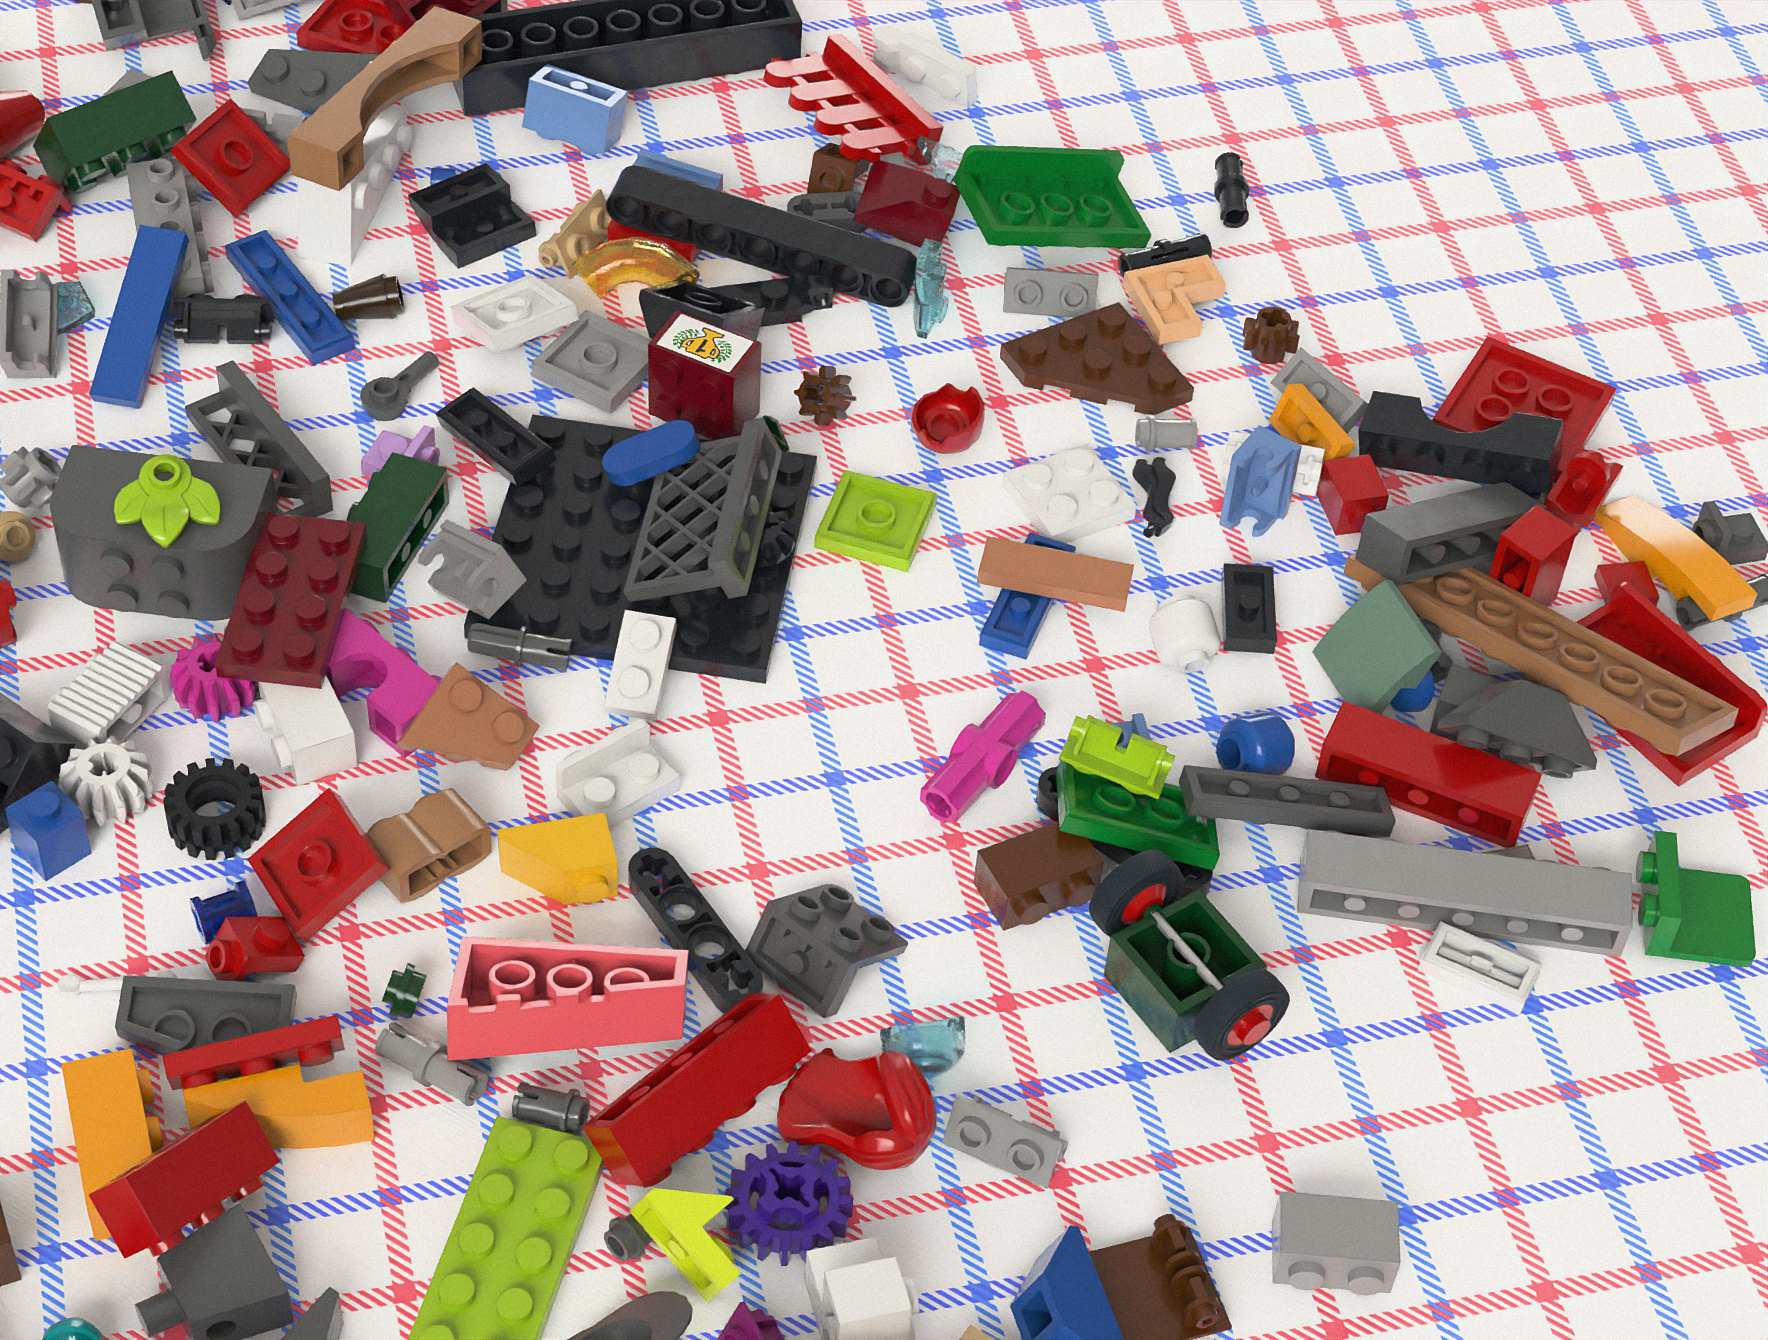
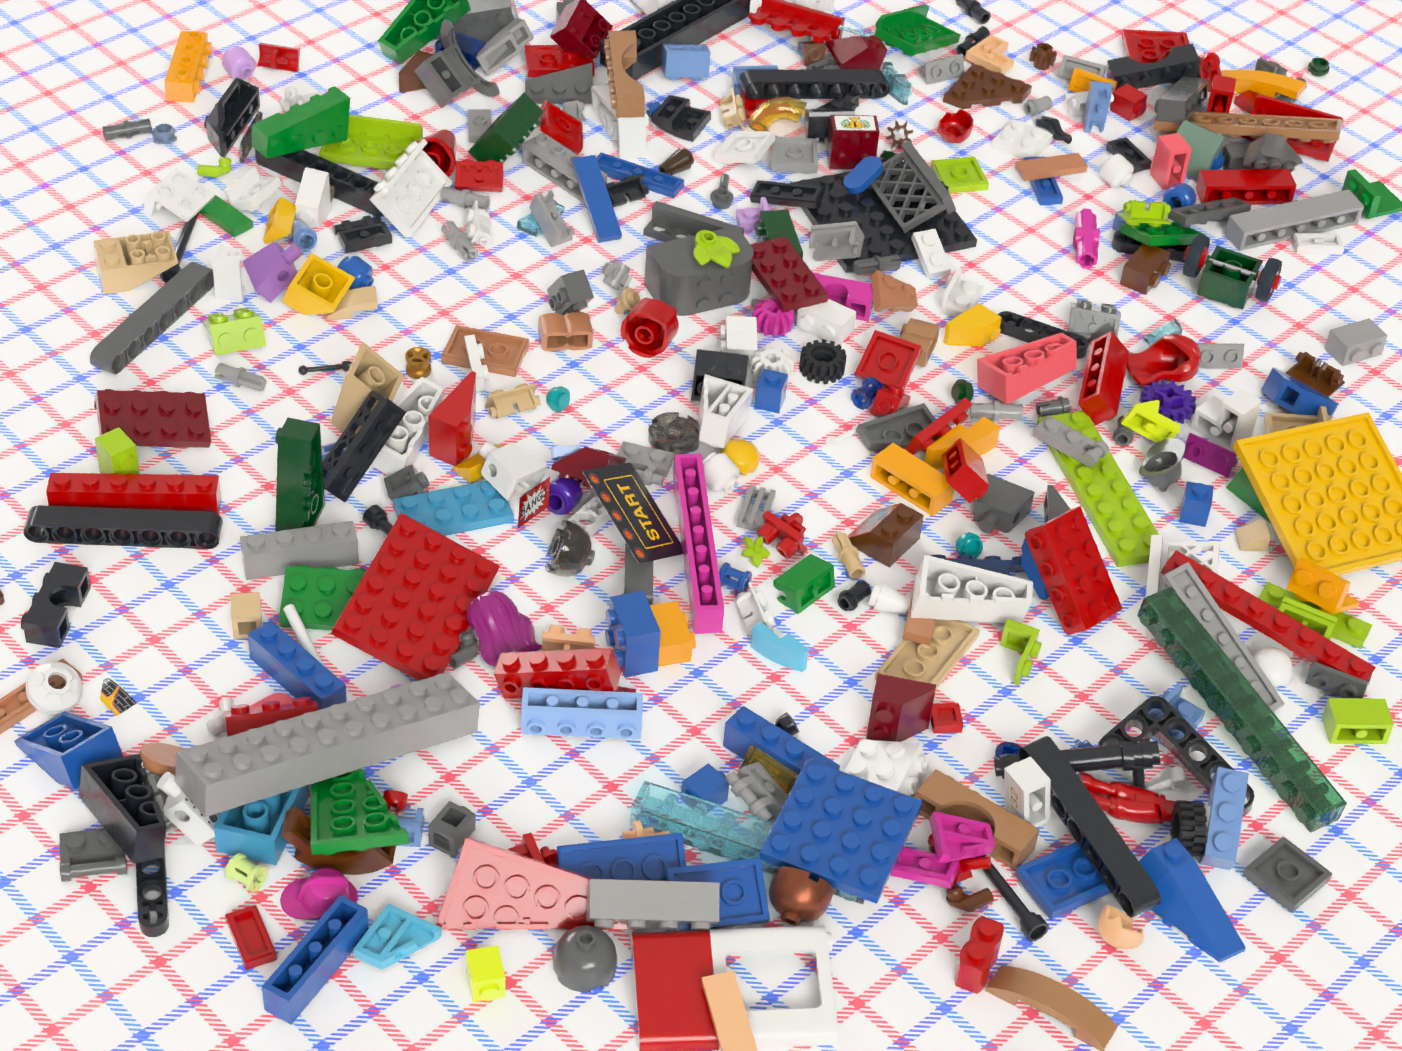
camera: 30 degrees left, 5 degrees down
none -> light grey plate [1032,415,1109,467]
none -> coral brick [1150,133,1192,190]

